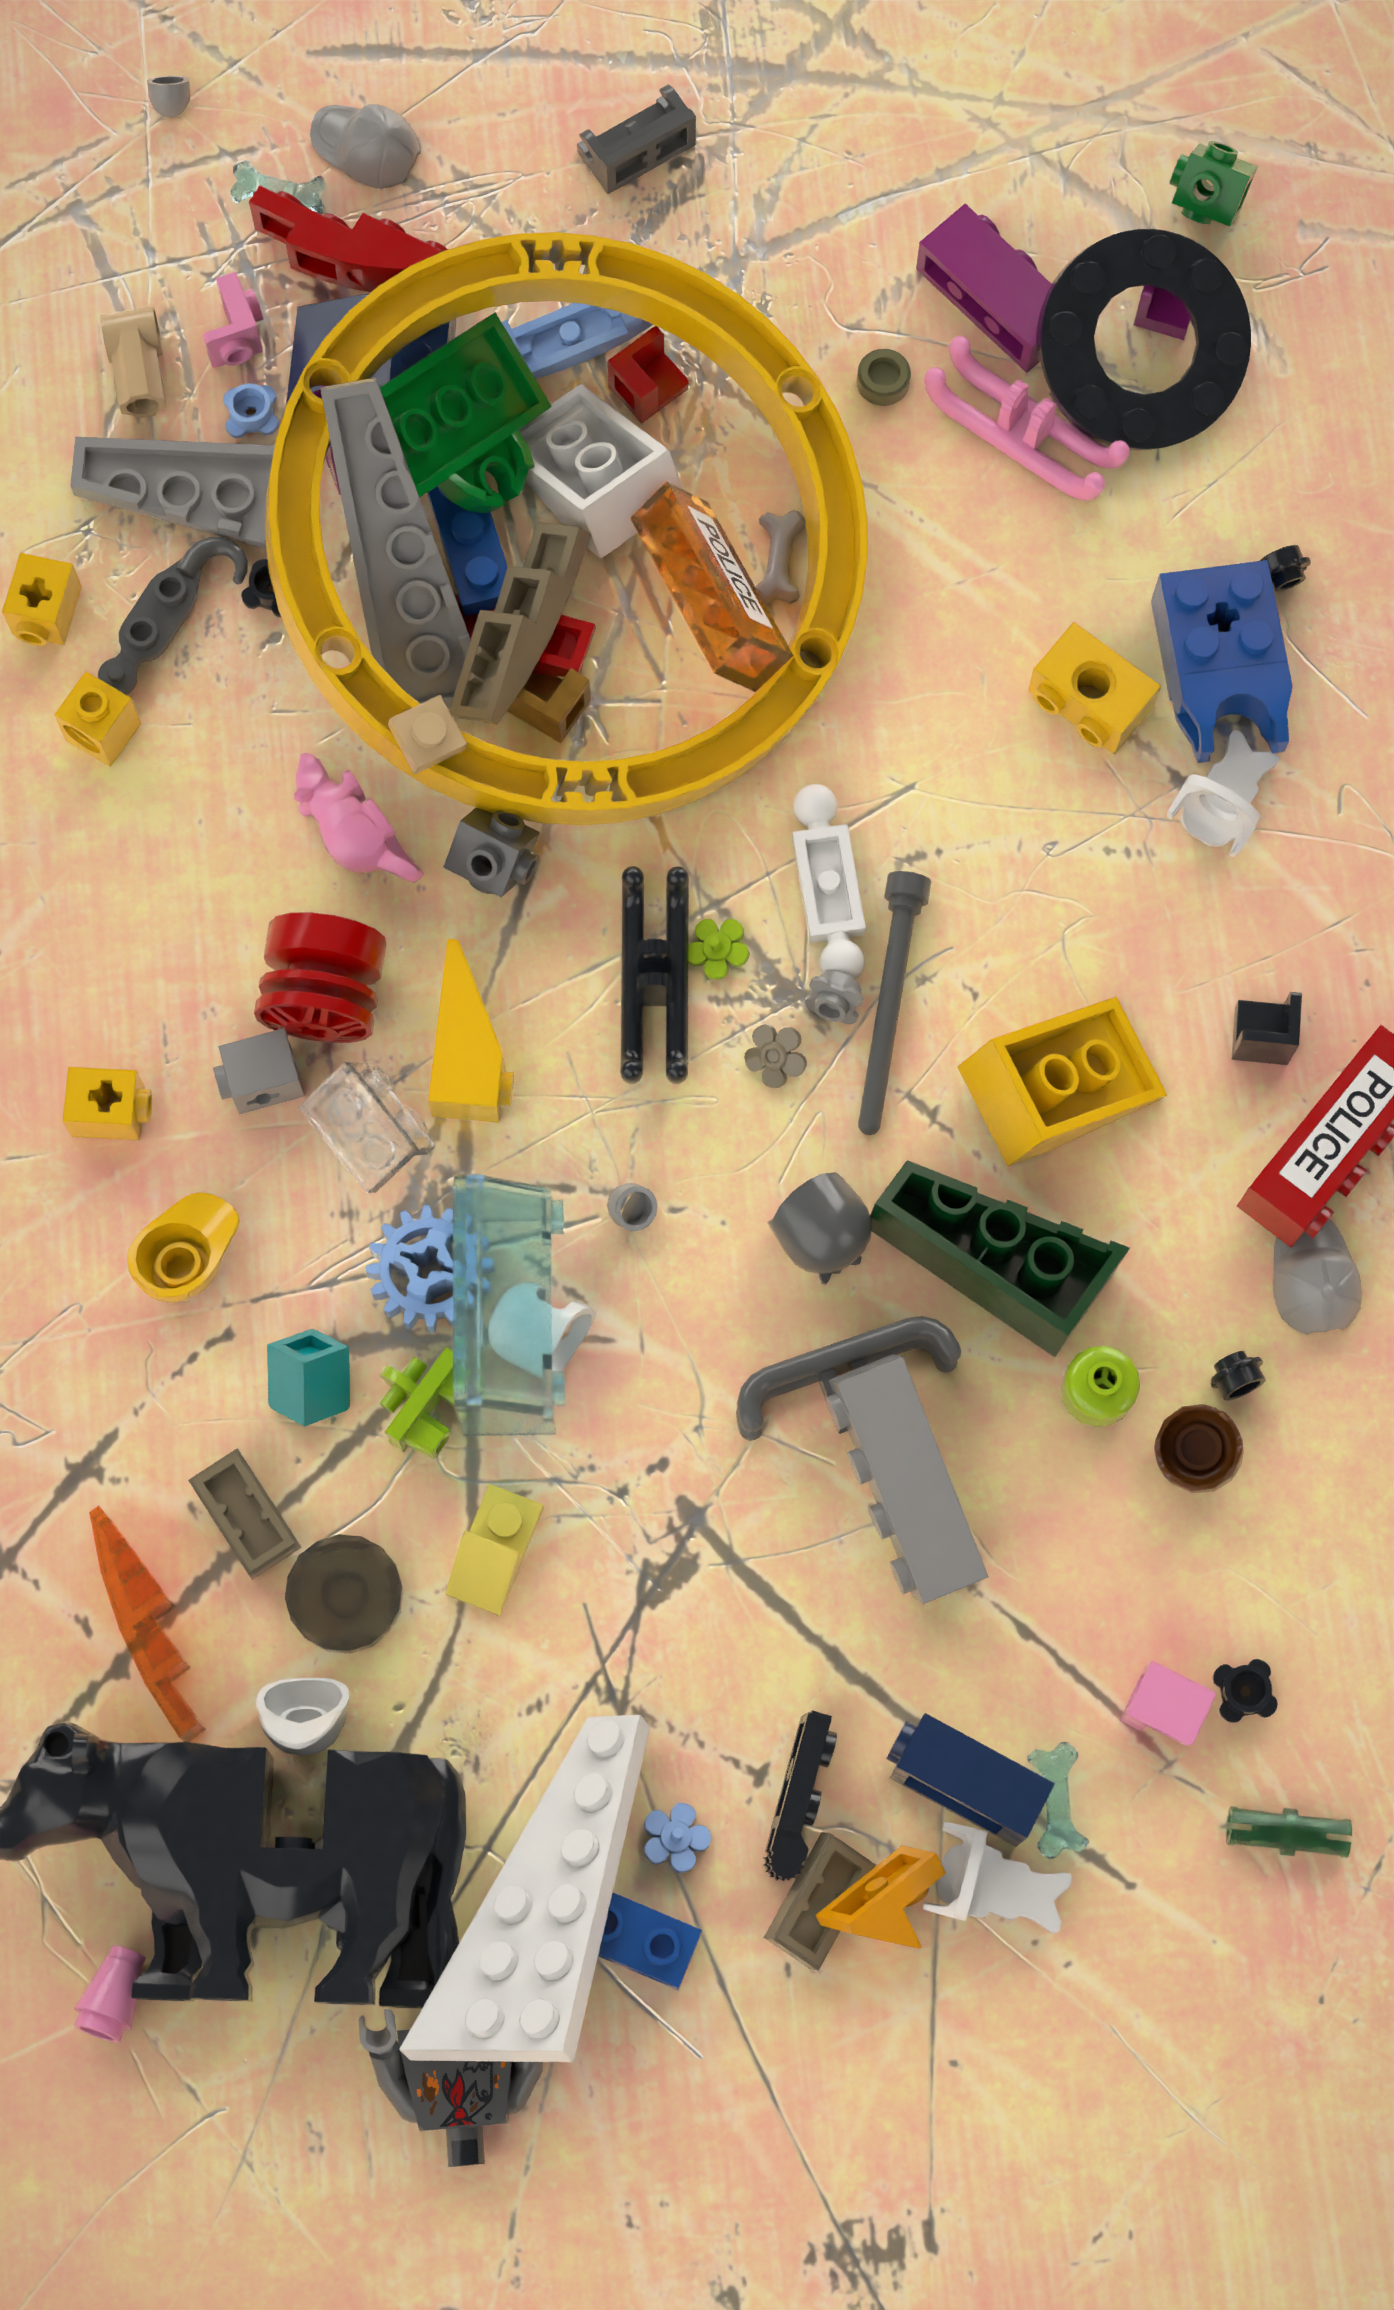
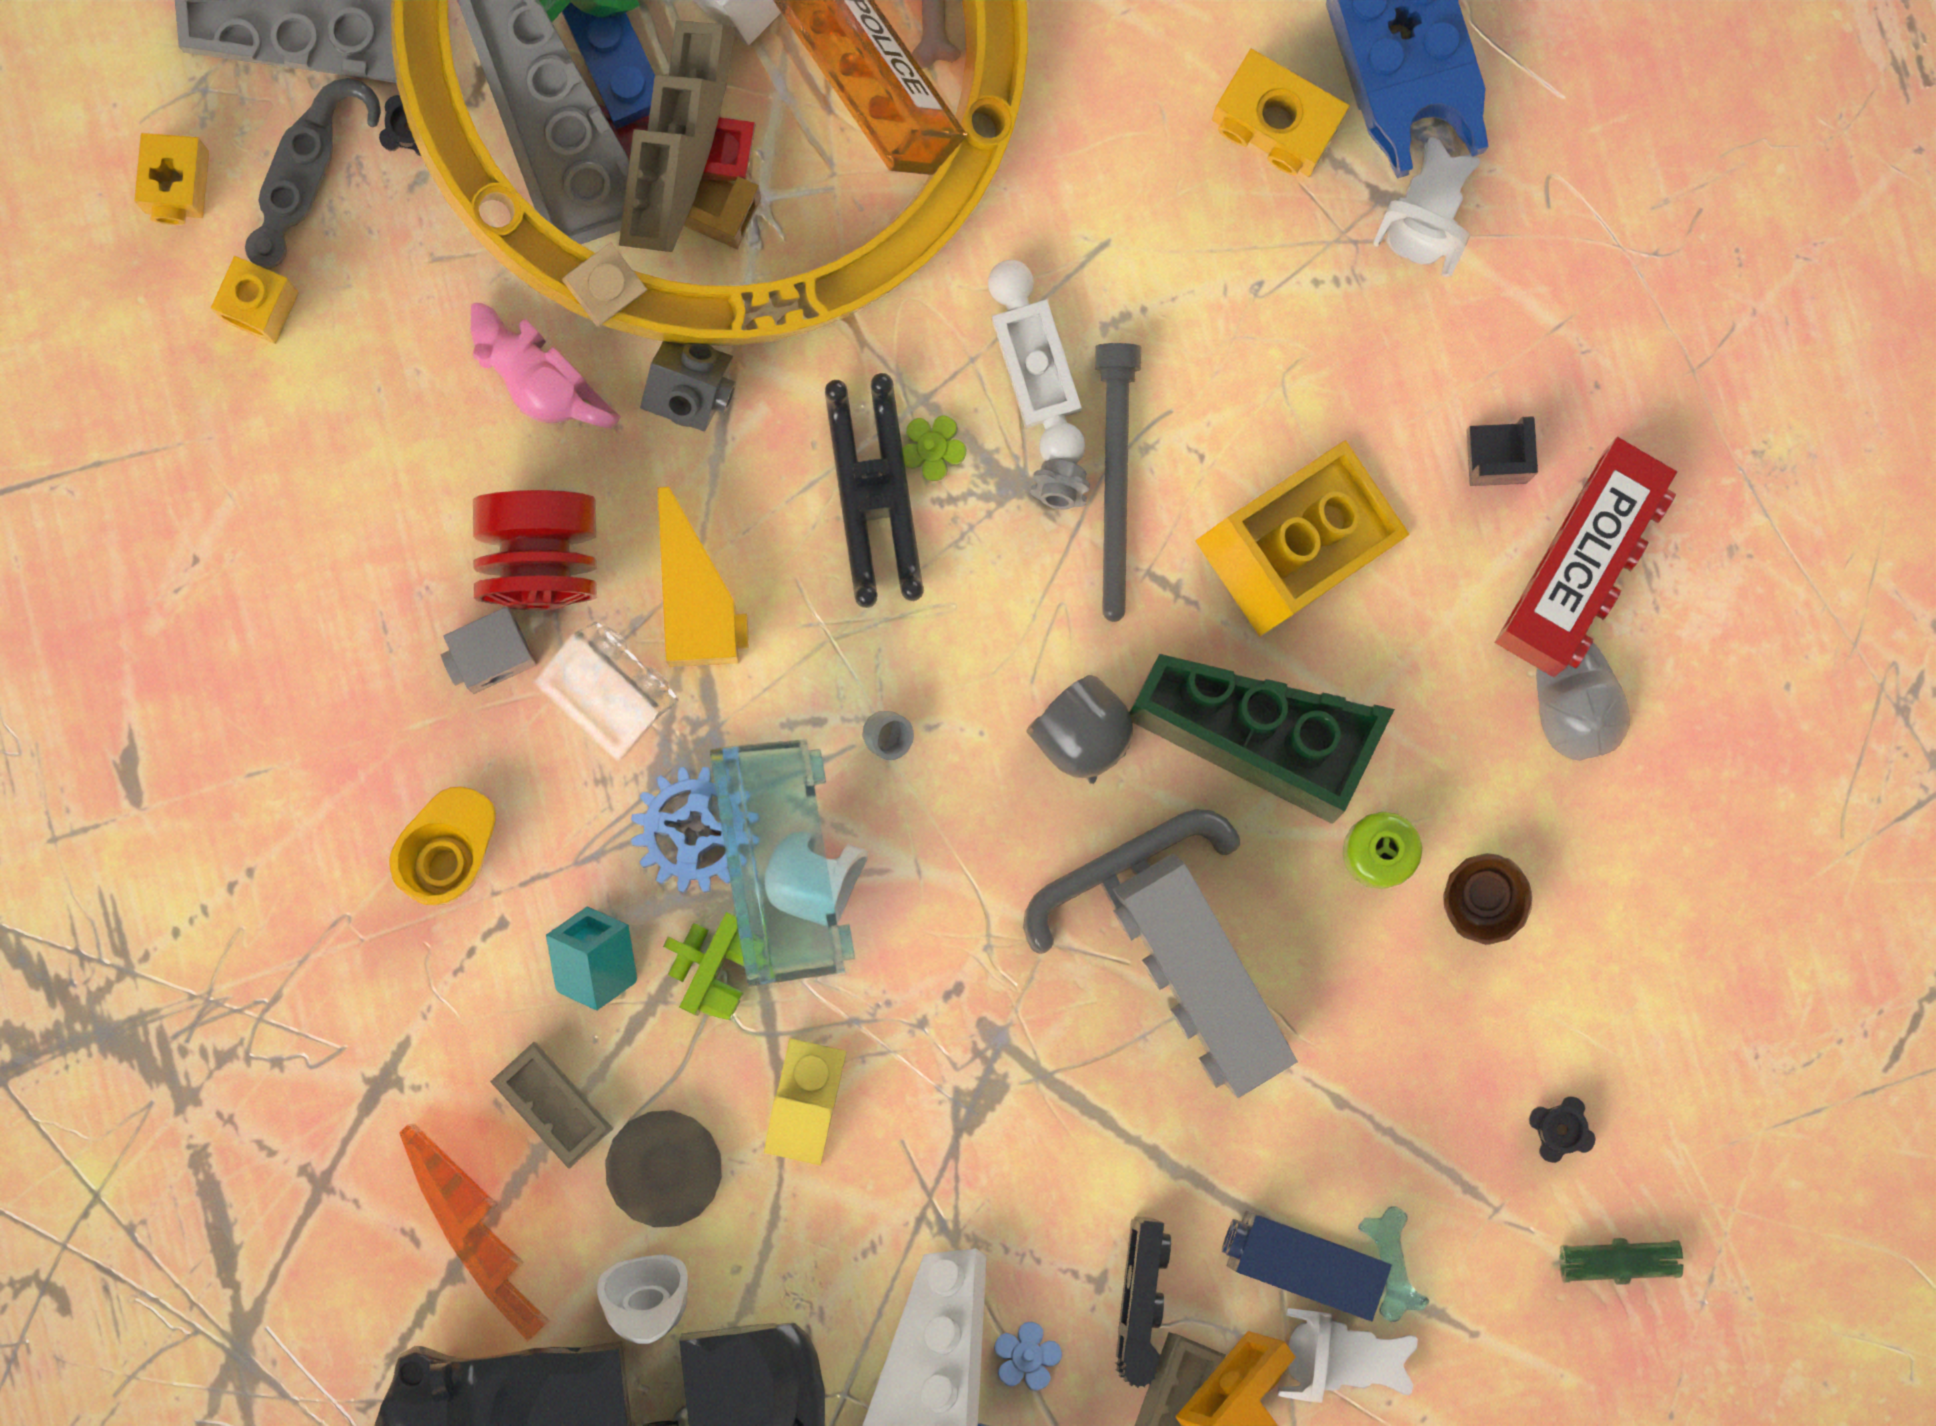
camera: 15 degrees left, 10 degrees up
yellow brick [62,1067,152,1140] -> none
dark tan plant [744,1024,807,1088] -> none
bright pink panel [1119,1661,1217,1746] -> none
black plate [1210,1351,1266,1401] -> none

